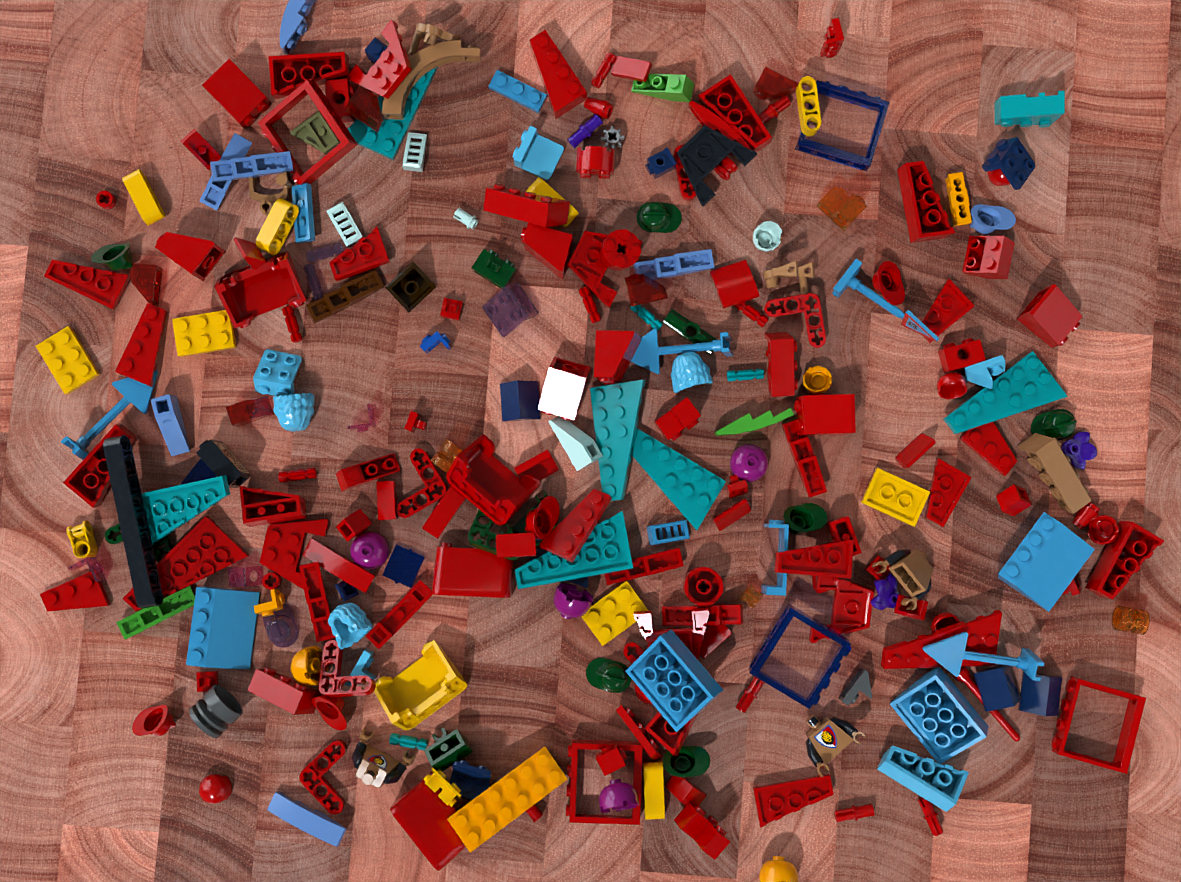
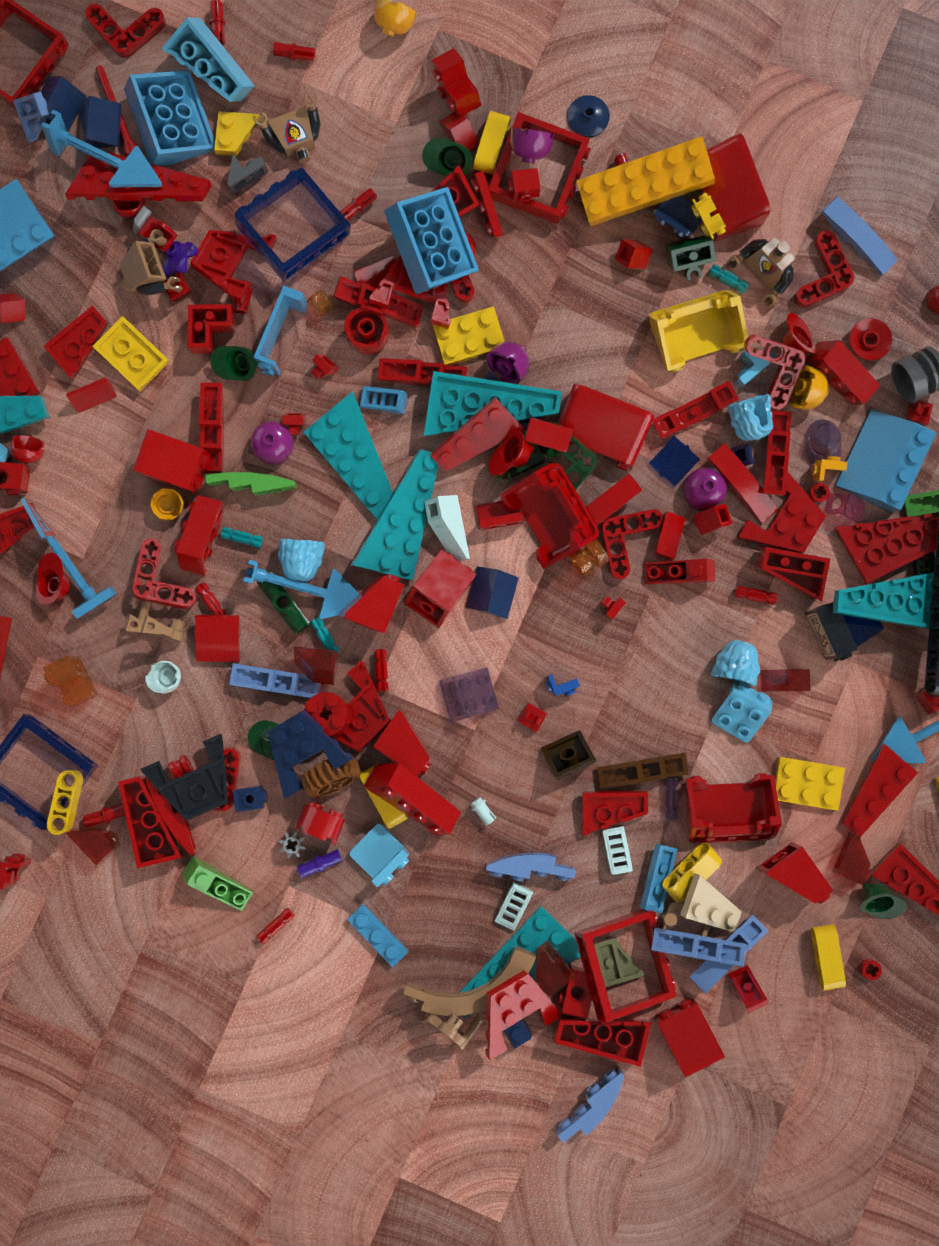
camera: 165 degrees left, 0 degrees up
medium blue slope [151,394,191,456] -> none
red slope [234,237,266,270] -> none
red axle [282,306,302,343] -> none
clear purple axle [306,243,344,263] -> none
clear pink bracket [347,403,376,432] -> none
dark green brick [471,249,517,291] -> none
red wedge [529,30,587,119] -> none
red cone [584,97,613,120] -> none
dark green piece [586,658,631,693] -> none
tile [611,56,652,82] -> none
red brick [654,397,701,441] -> none
red slope [712,499,751,531] -> none
red wing [753,774,834,828] -> none
red wing [775,539,854,579] -> none
none -> medium blue wing [13,92,49,143]
none -> red beam [85,4,166,58]
none -> light grey arm [133,205,152,237]
none -> yellow wing [214,111,260,156]
none -> dark blue wing [268,710,353,798]
none -> dark orange gear [301,756,361,799]
none -> red tile [311,354,339,379]
none -> medium blue slope [486,852,576,881]
none -> dark blue dish [567,95,610,137]
none -> red panel [615,239,653,269]
none -> tan wing [680,873,742,932]
none -> red dish [849,318,893,361]

